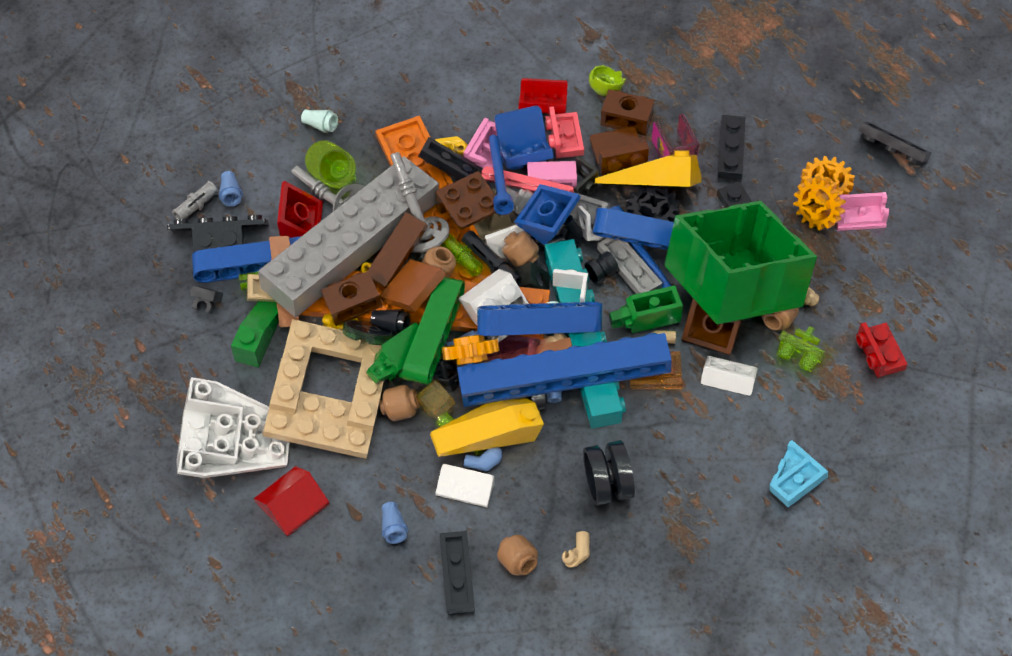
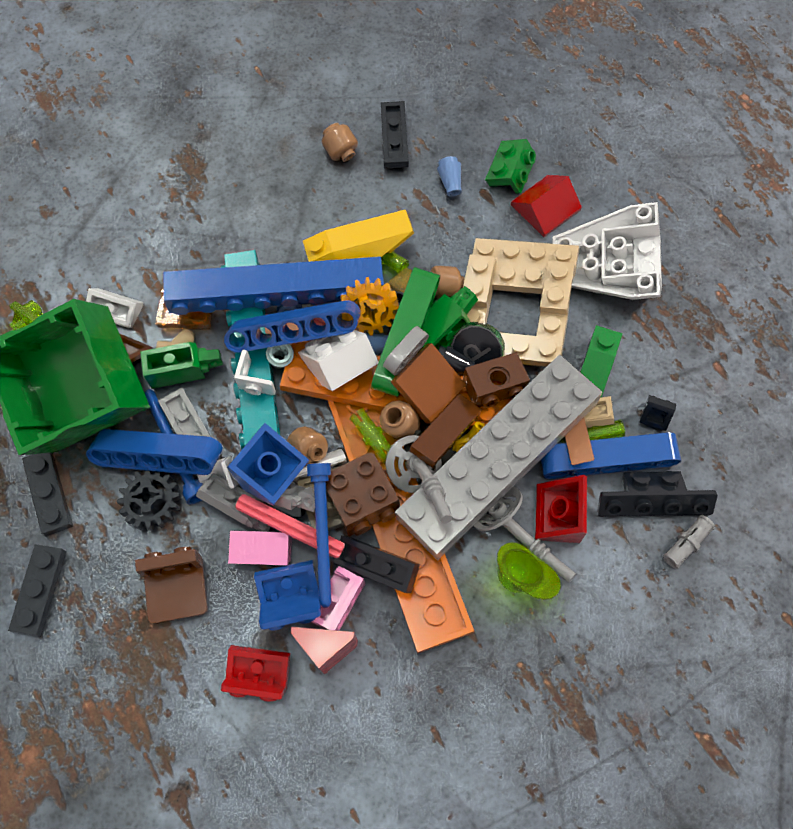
camera: 175 degrees left, 10 degrees up
medium blue cone [219,171,243,206] -> none
light aqua cone [301,109,338,133] -> none
yellow arm [435,136,468,156] -> none
white slope [436,464,494,508] -> none
black pin [461,230,522,285] -> none
pearl dark grey bracket [513,262,549,290] -> none
coral bracket [545,107,584,158] -> none
tan arm [562,531,590,568] -> none
pearl dark grey bracket [574,156,599,196] -> none
black wheel [583,440,635,506] -> none
black wheel [584,251,619,284] -> none
lime hair [589,65,626,97] -> none
yellow wedge [595,150,702,187] -> none
reddish brown brick [600,89,654,136] -> none
clear pink piece [652,113,699,158] -> none
medium azure wing [770,440,828,507] -> none
none -> slope [291,627,358,675]
none -> light grey beam [383,326,429,376]
none -> green bracket [485,139,536,194]

